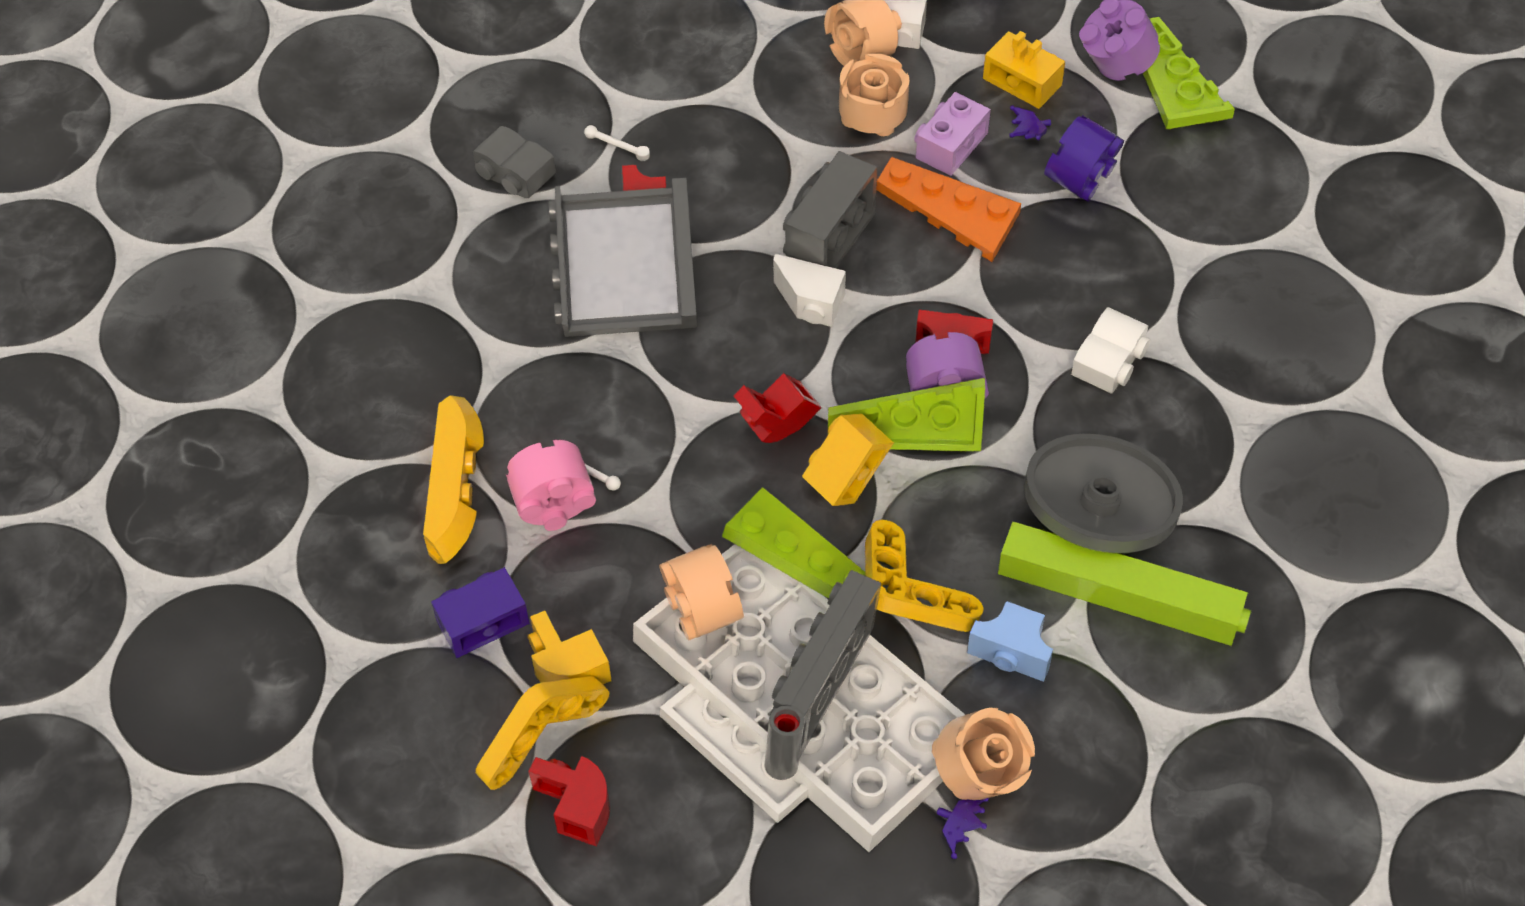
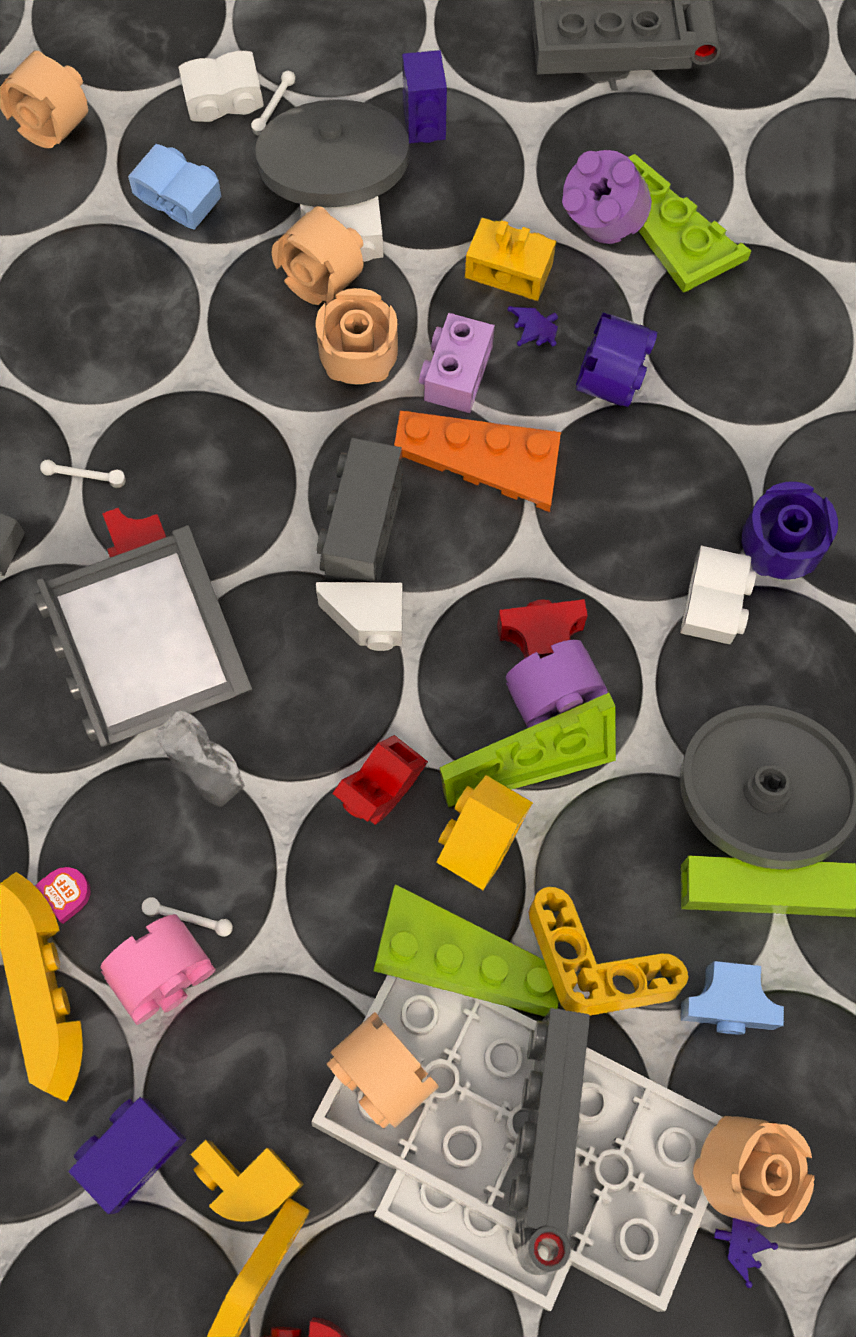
camera: 20 degrees left, 15 degrees up
none -> tile [34,867,91,924]
none -> clear brick [155,710,245,807]
none -> dark purple brick [742,482,838,580]

